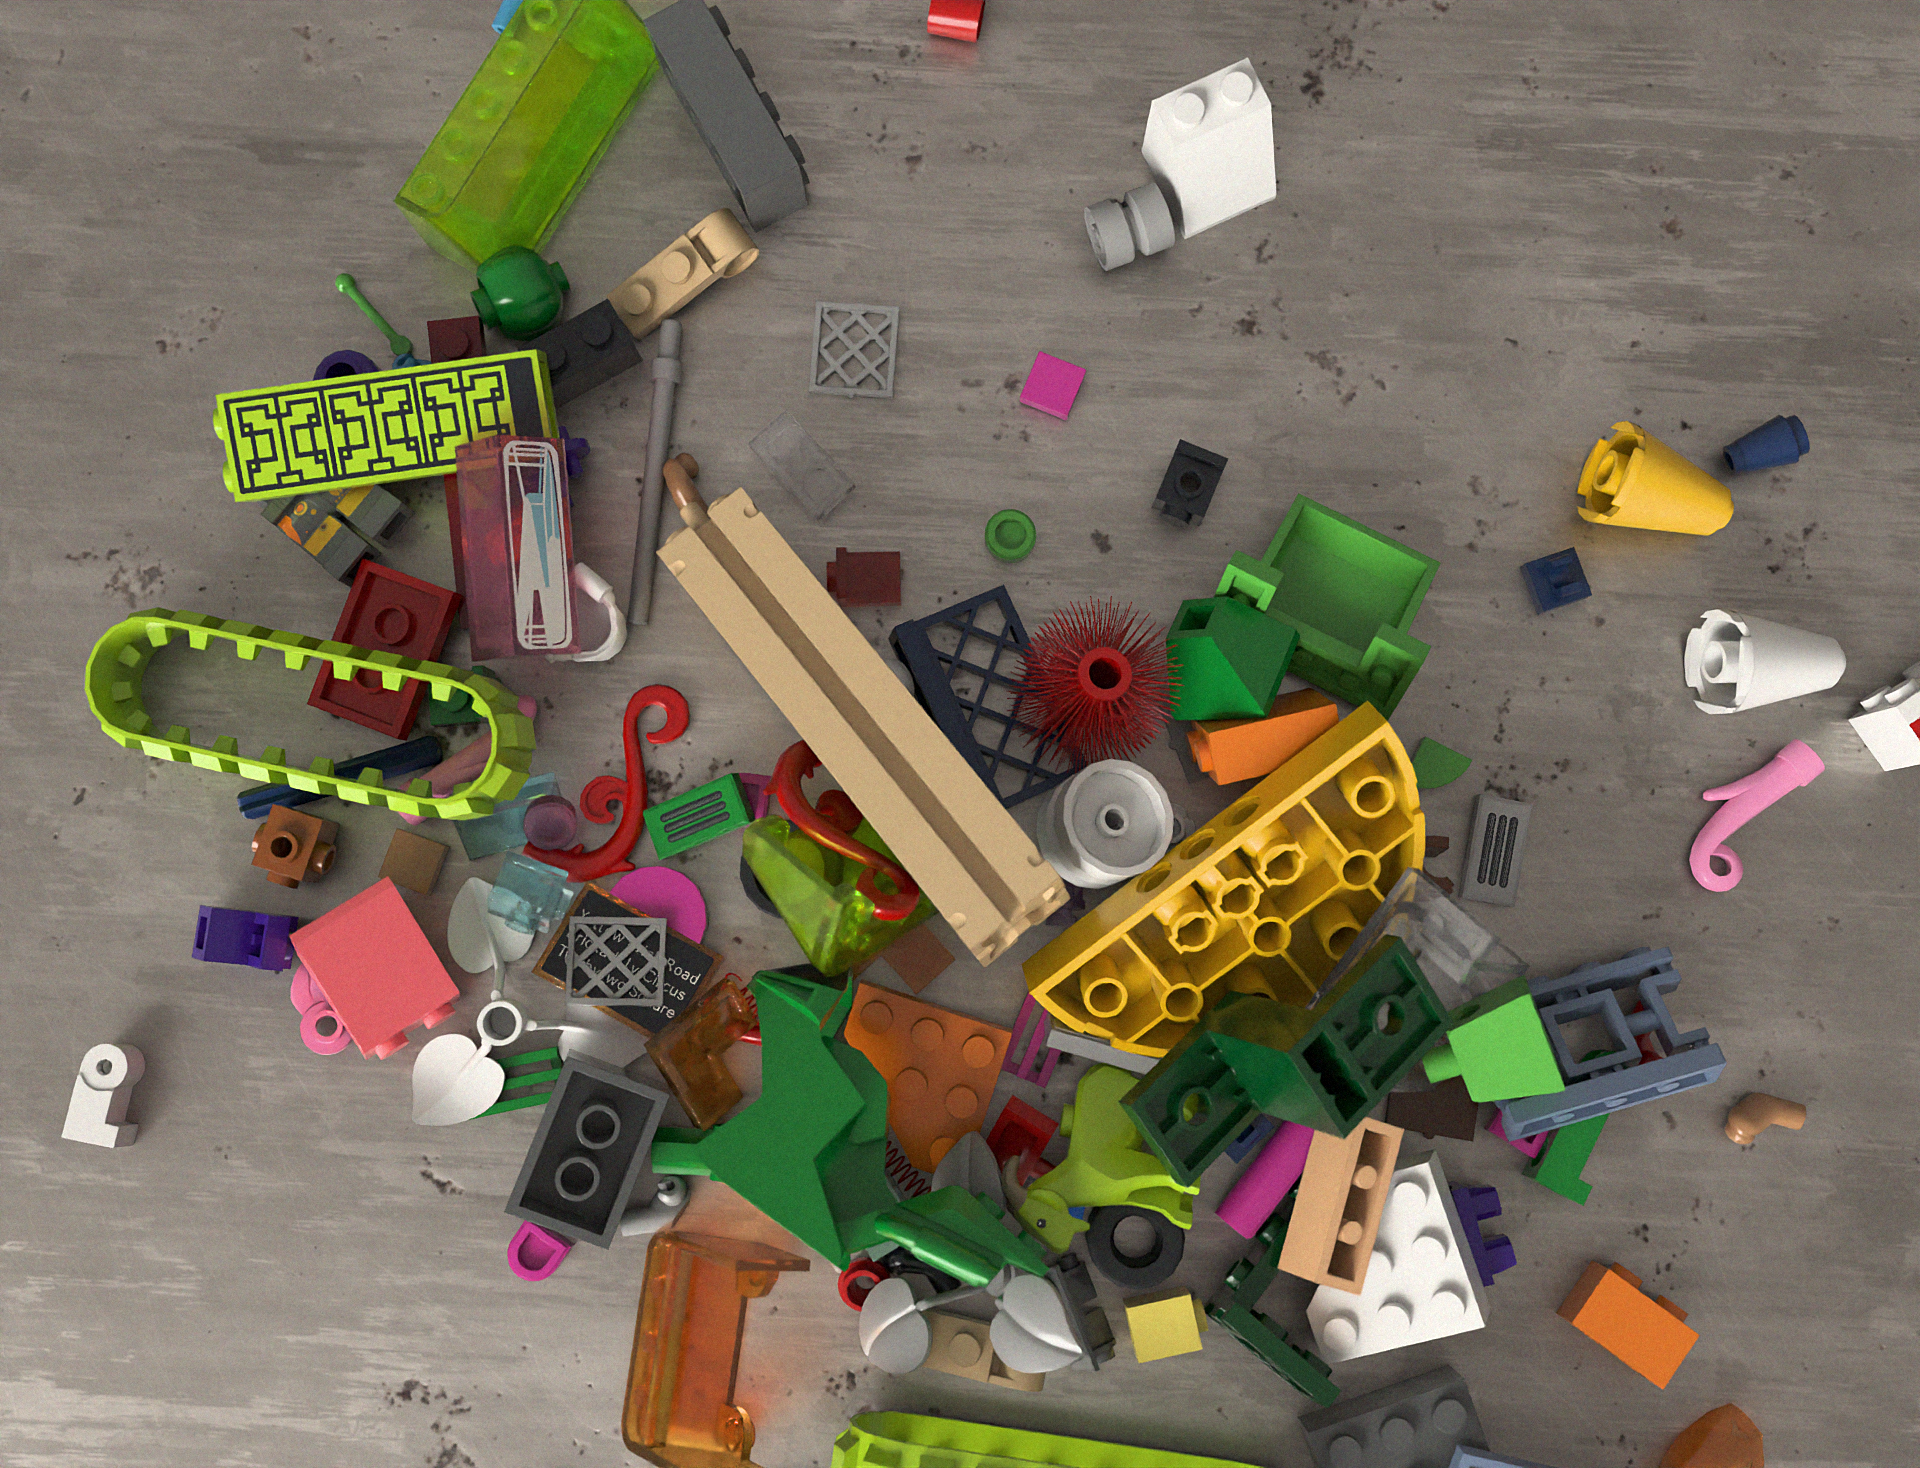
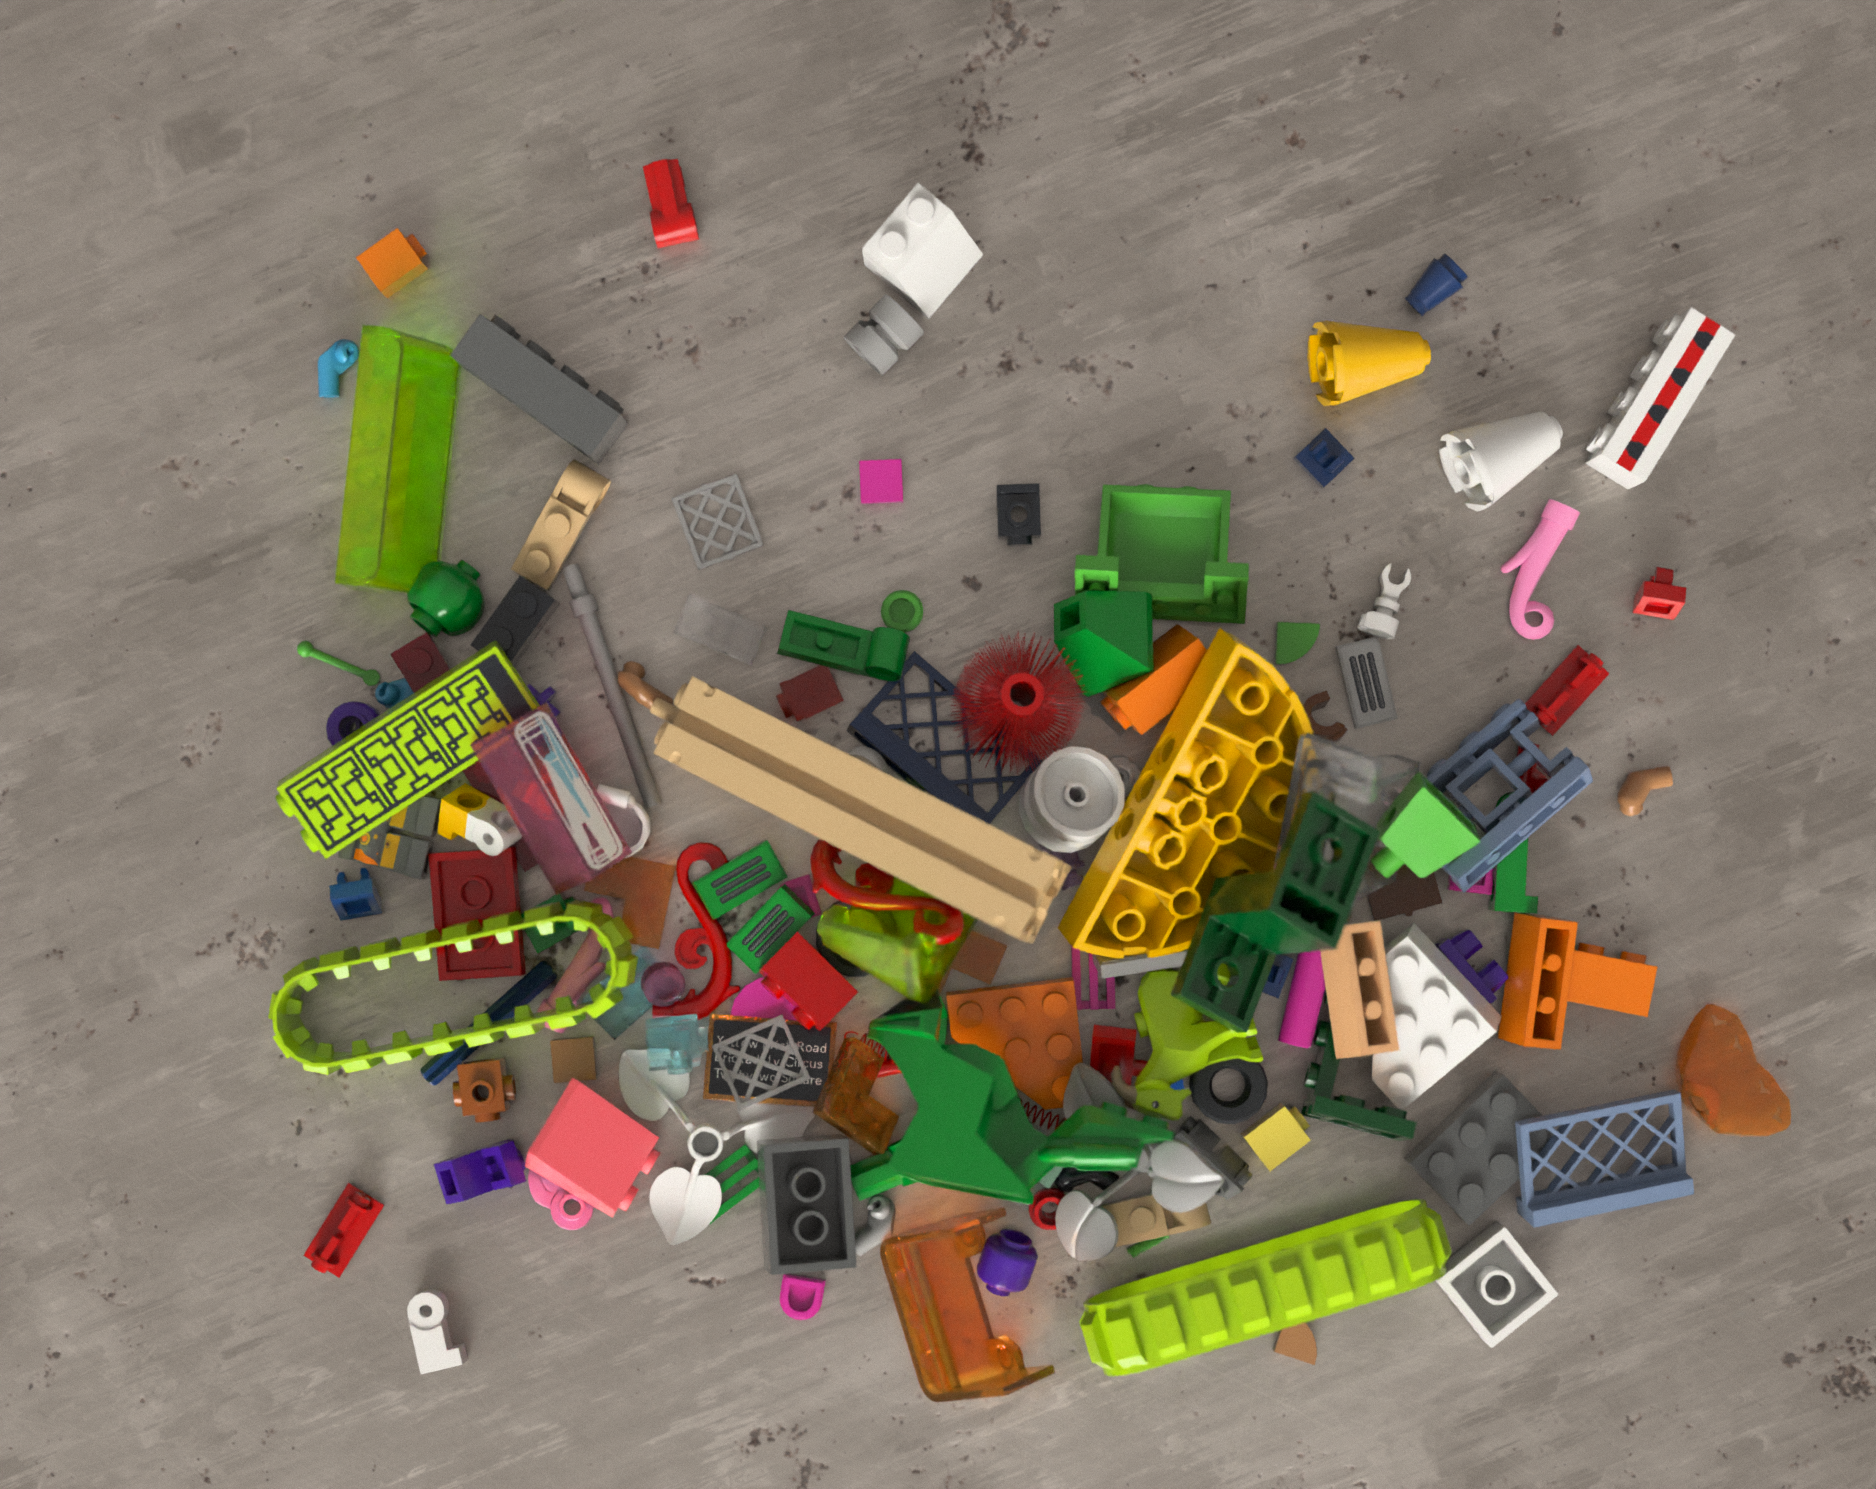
camera: 30 degrees left, 5 degrees up
none -> red hinge [303,1183,385,1278]
none -> blue tile [329,868,382,921]
none -> leg [437,783,524,856]
none -> clear orange plate [584,856,676,949]
none -> green tile [692,840,788,919]
none -> red brick [759,932,858,1031]
none -> green plate [777,610,910,681]
none -> dark purple head [976,1229,1038,1296]
none -> bright green leg [1127,1236,1169,1258]
none -> white piece [1357,563,1411,639]
none -> orange brick [1498,912,1578,1050]
none -> red hinge [1525,645,1610,736]
none -> red tile [1632,567,1686,620]

